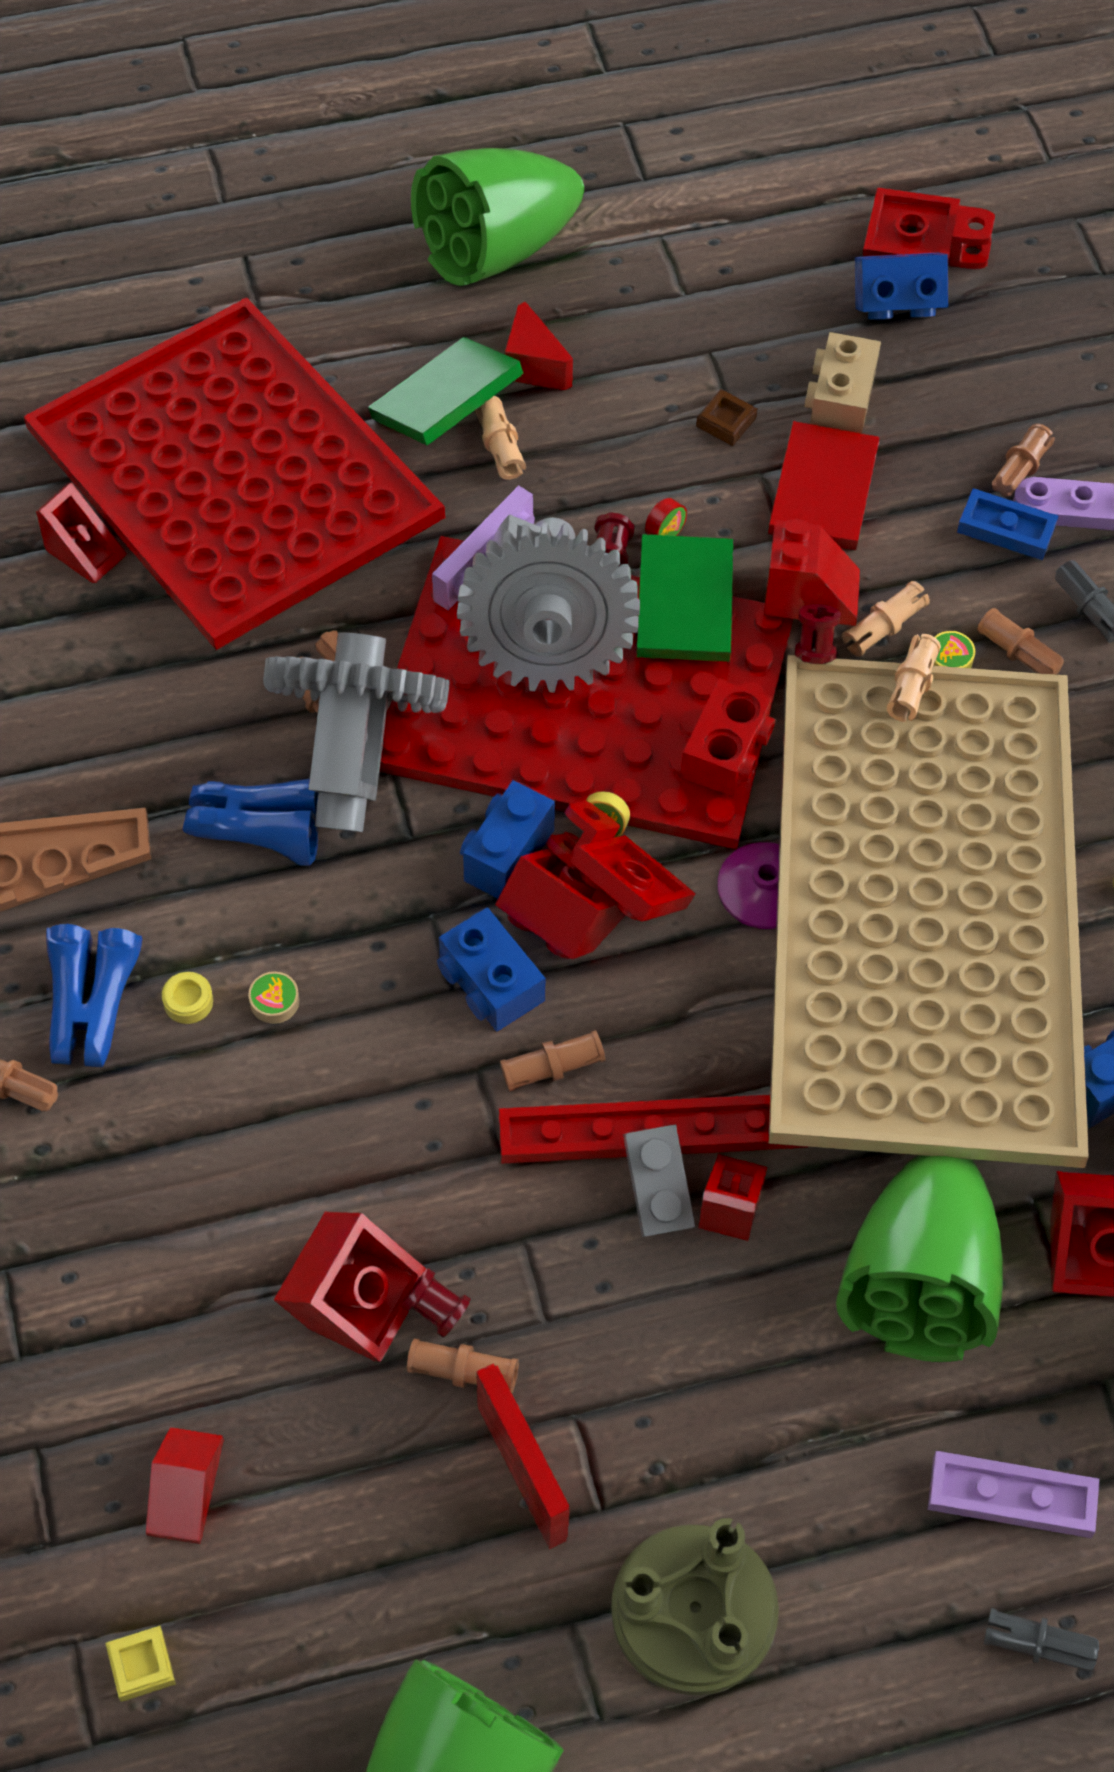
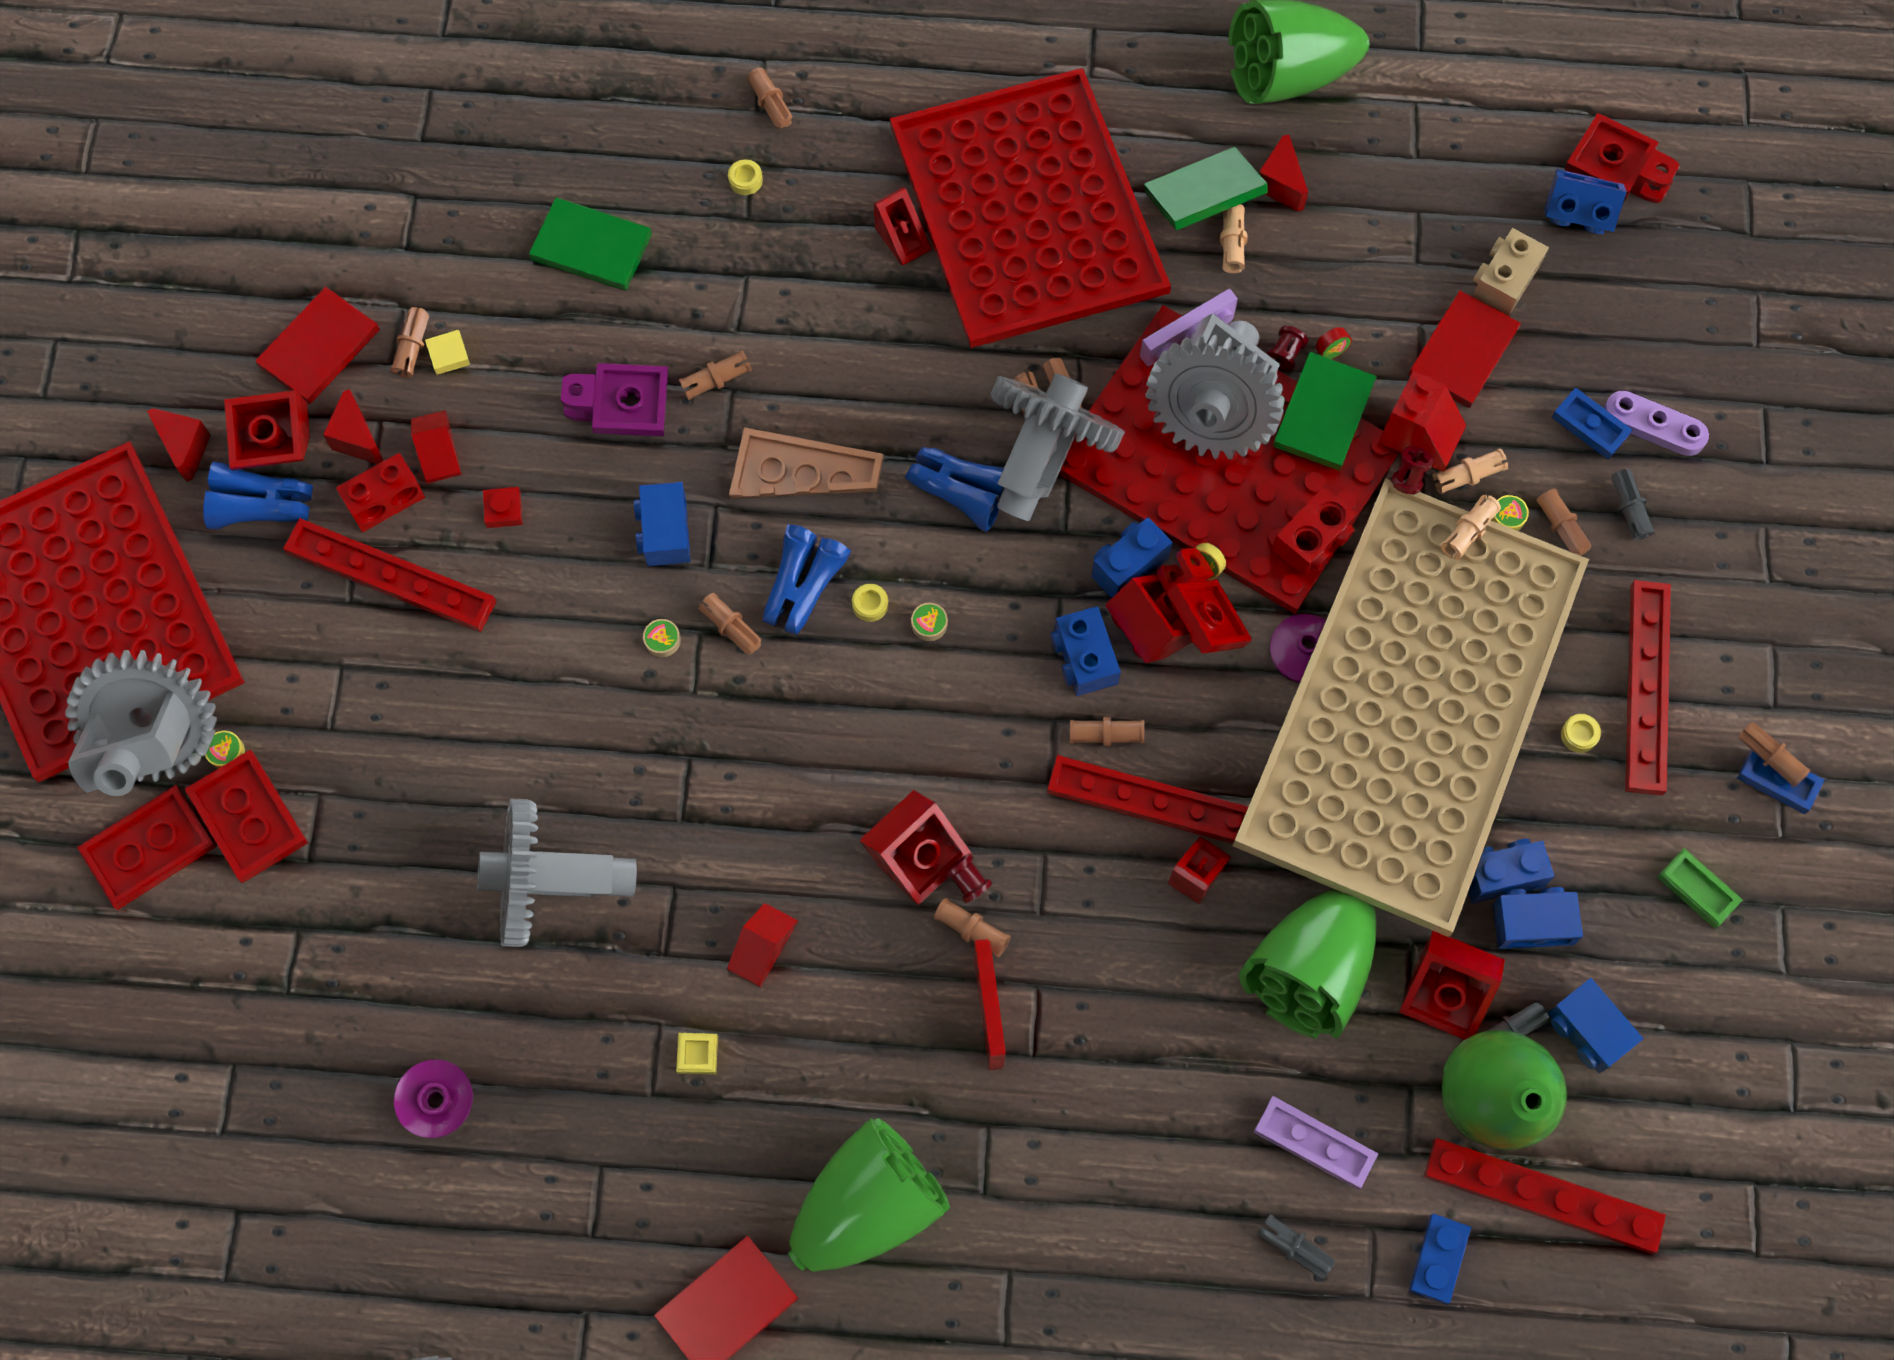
camera: 20 degrees right, 10 degrees up
olive piece [611,1518,779,1695] -> none
light grey plate [623,1124,695,1237] -> none
reddish brown tile [696,389,758,446] -> none
nougat axle [992,424,1055,497] -> none

